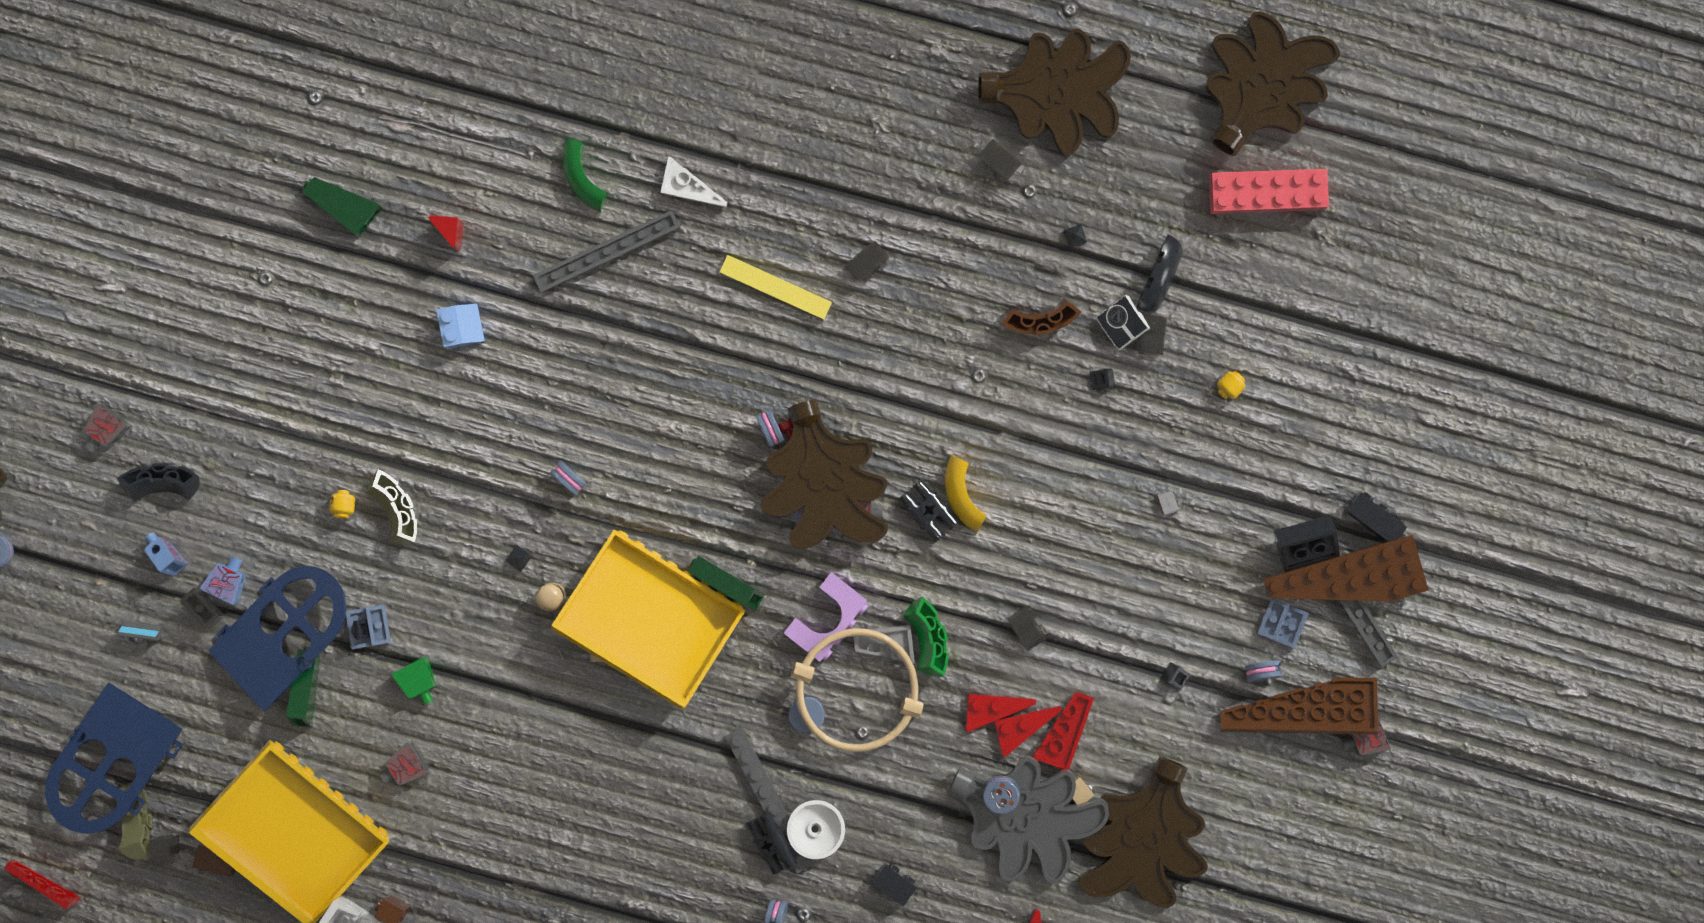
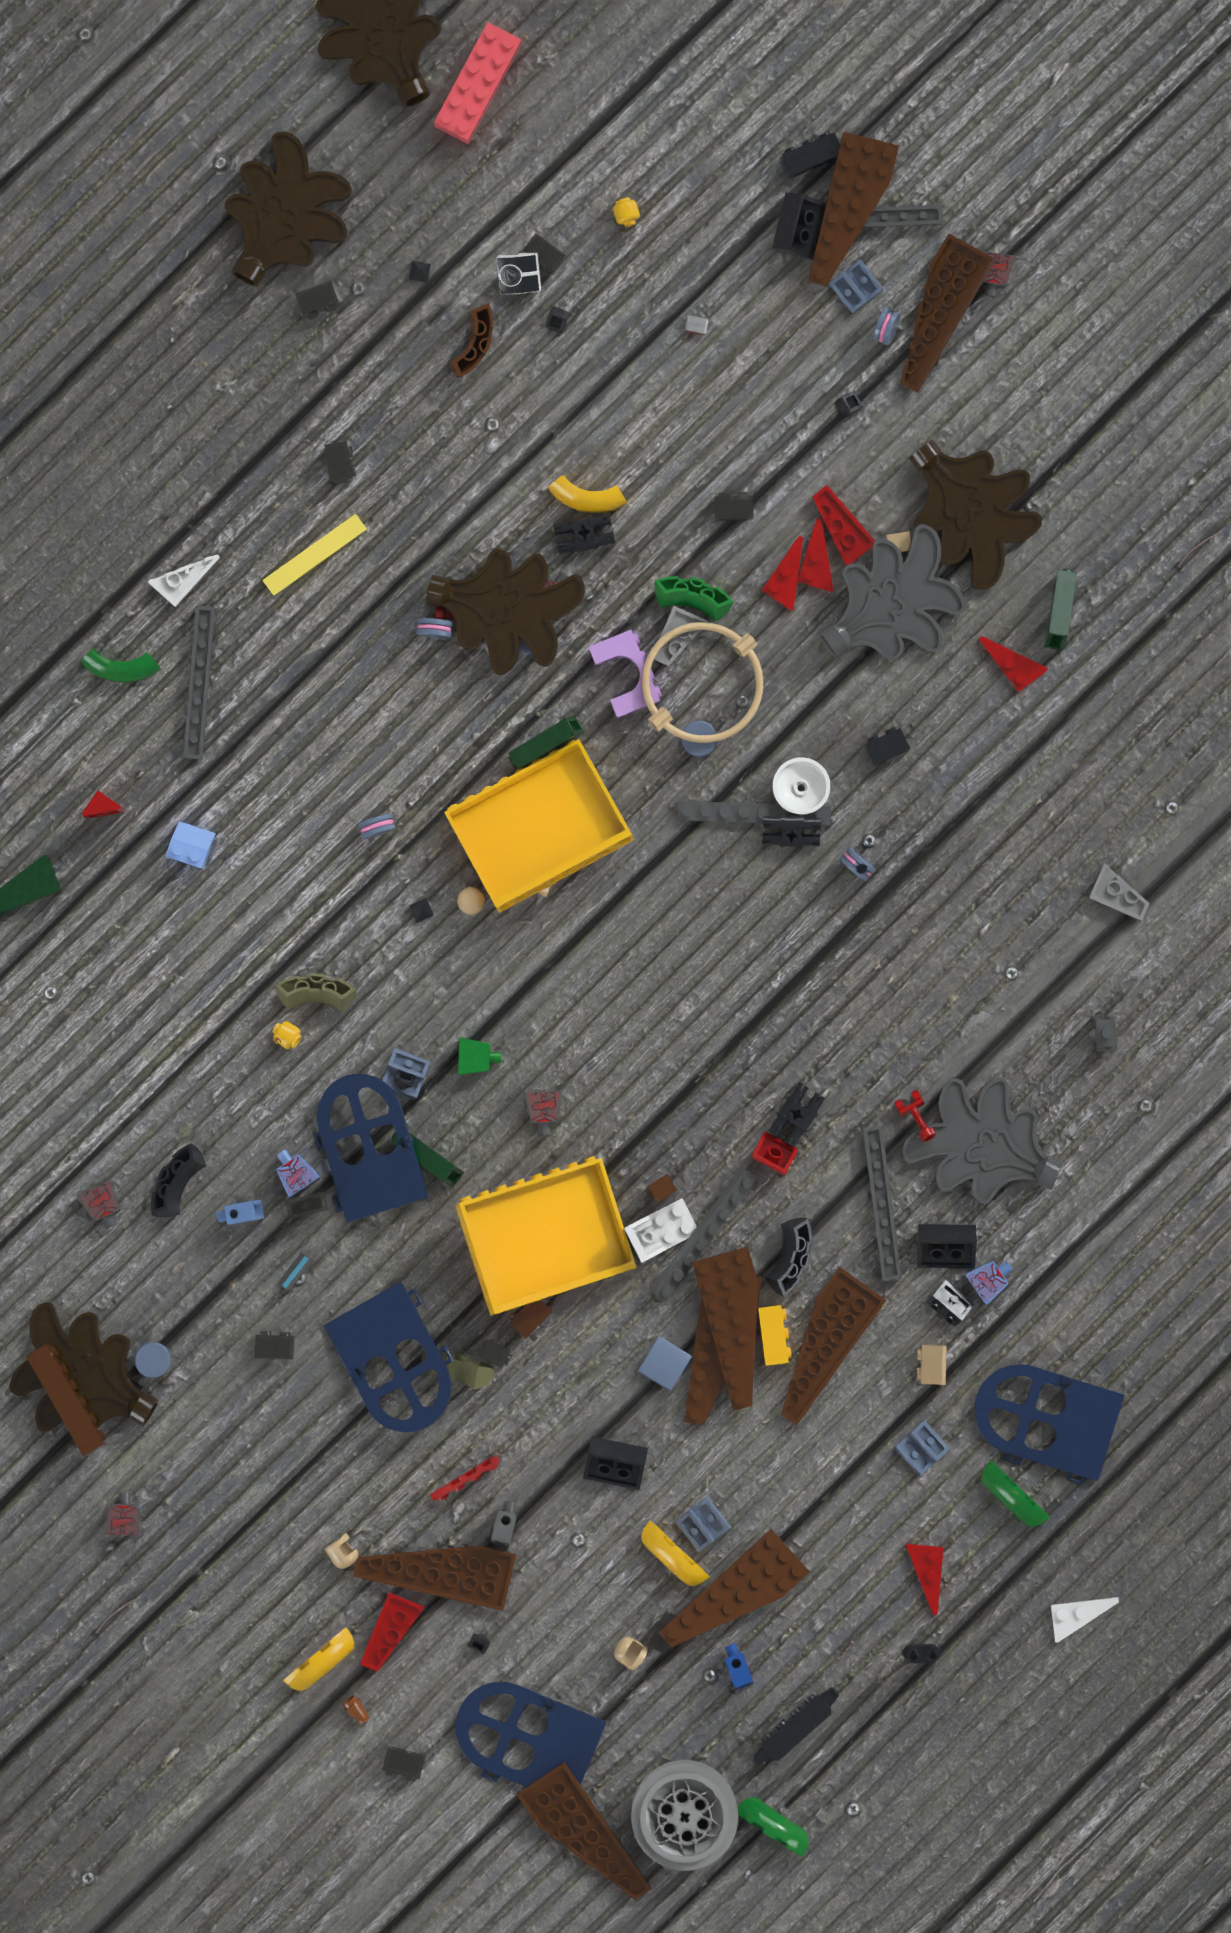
camera: 50 degrees left, 0 degrees up
sand blue head [983,775,1020,814] -> none
black brick [1136,234,1183,312] -> none
none -> clear smoke brick [255,1331,295,1359]

